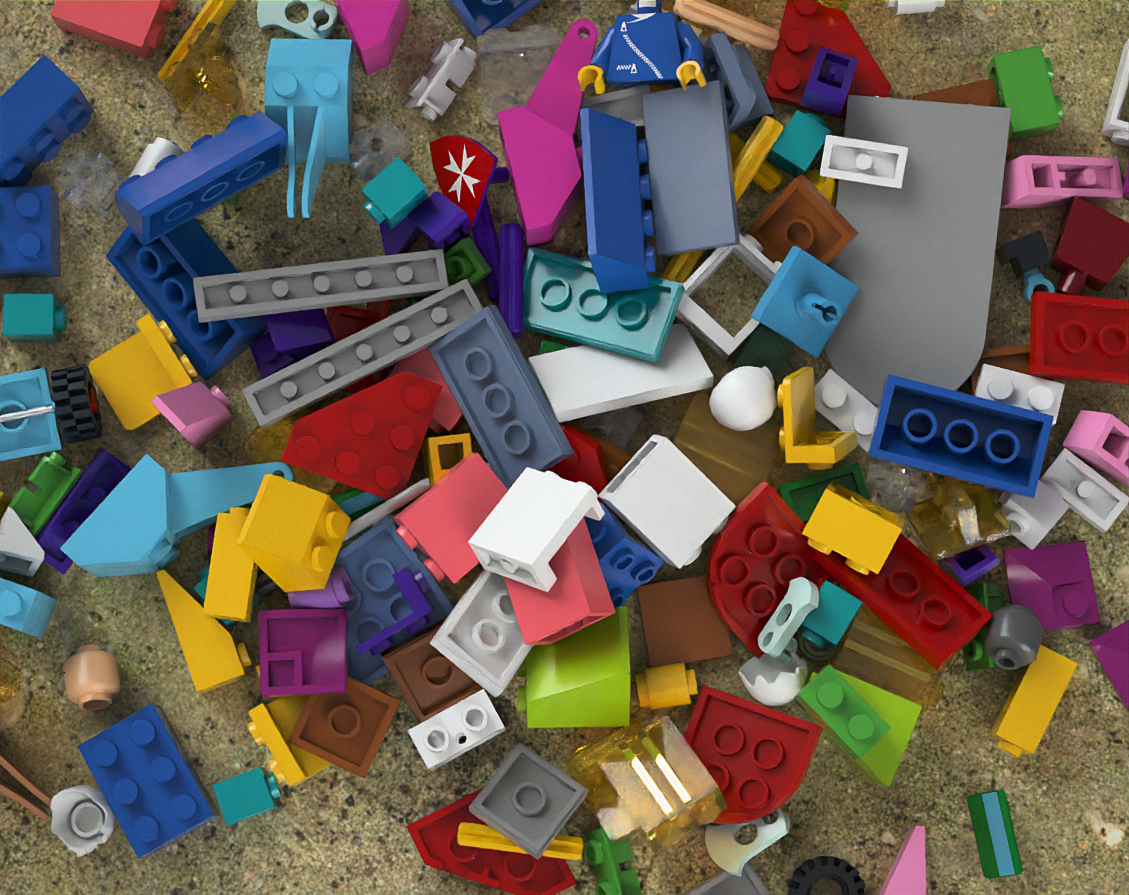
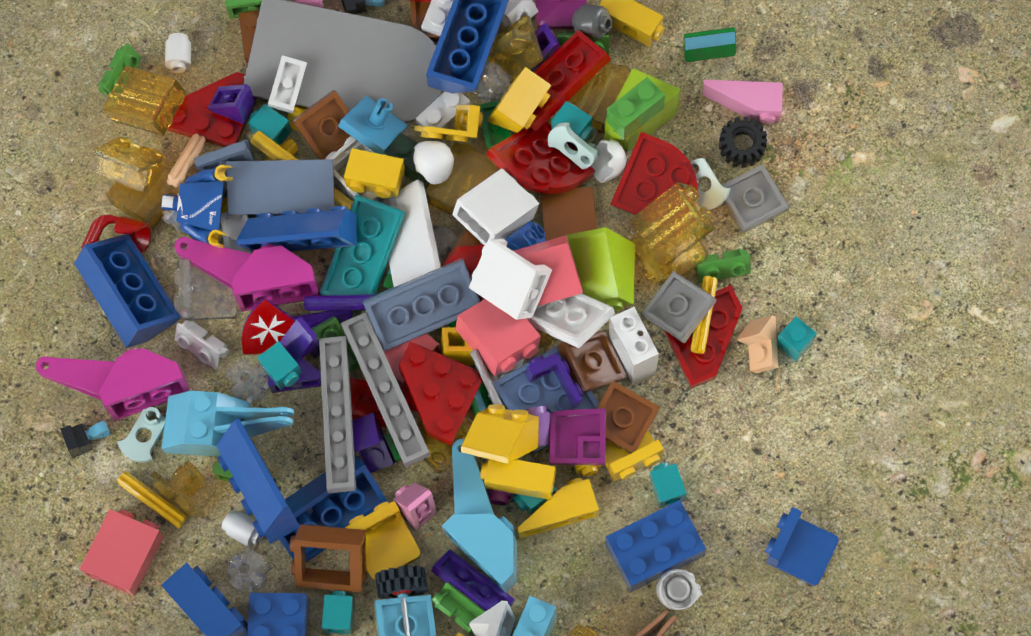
camera: 80 degrees left, 10 degrees down
light nougat head [63,645,121,711] -> none
yellow brick [635,662,698,710] -> none
none -> dark orange window [290,525,367,592]
none -> yellow brick [344,148,405,198]

